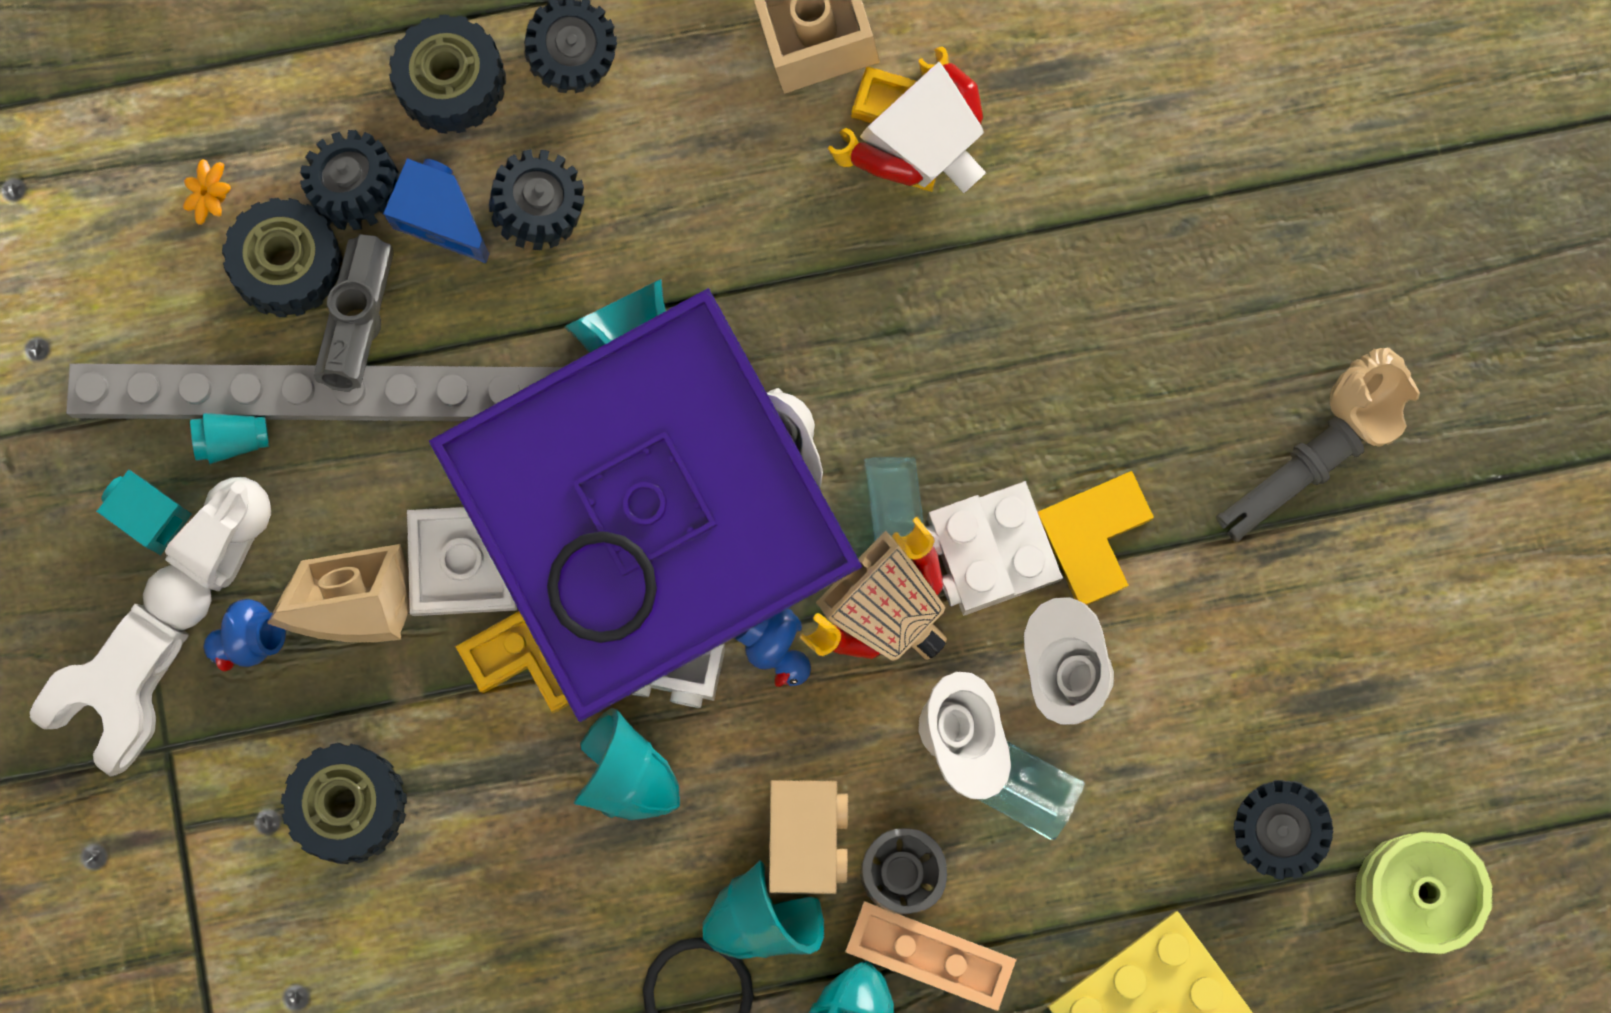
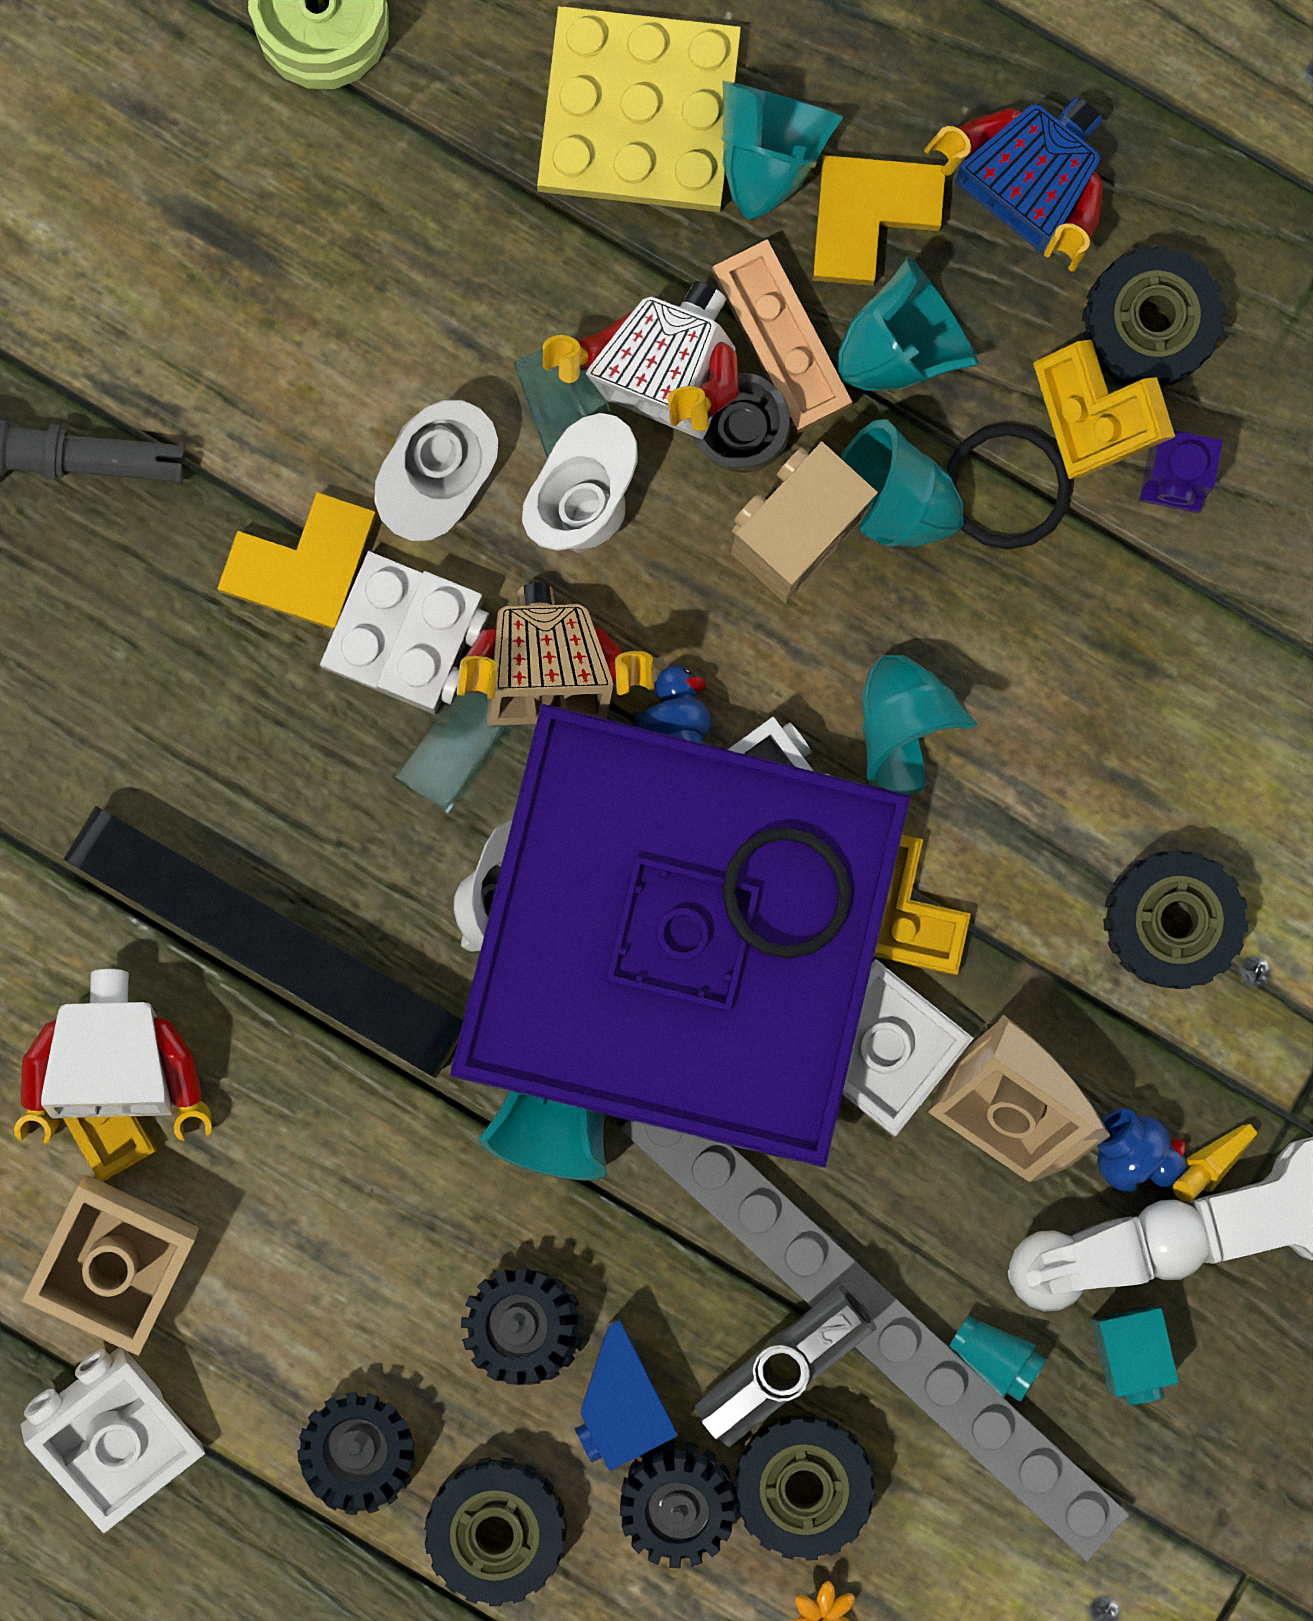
camera: 150 degrees left, 5 degrees up
black wheel [1234,780,1333,880] -> none
none -> black beam [63,805,463,1078]
none -> torso [542,281,739,439]
none -> yellow bar [1173,1124,1258,1202]

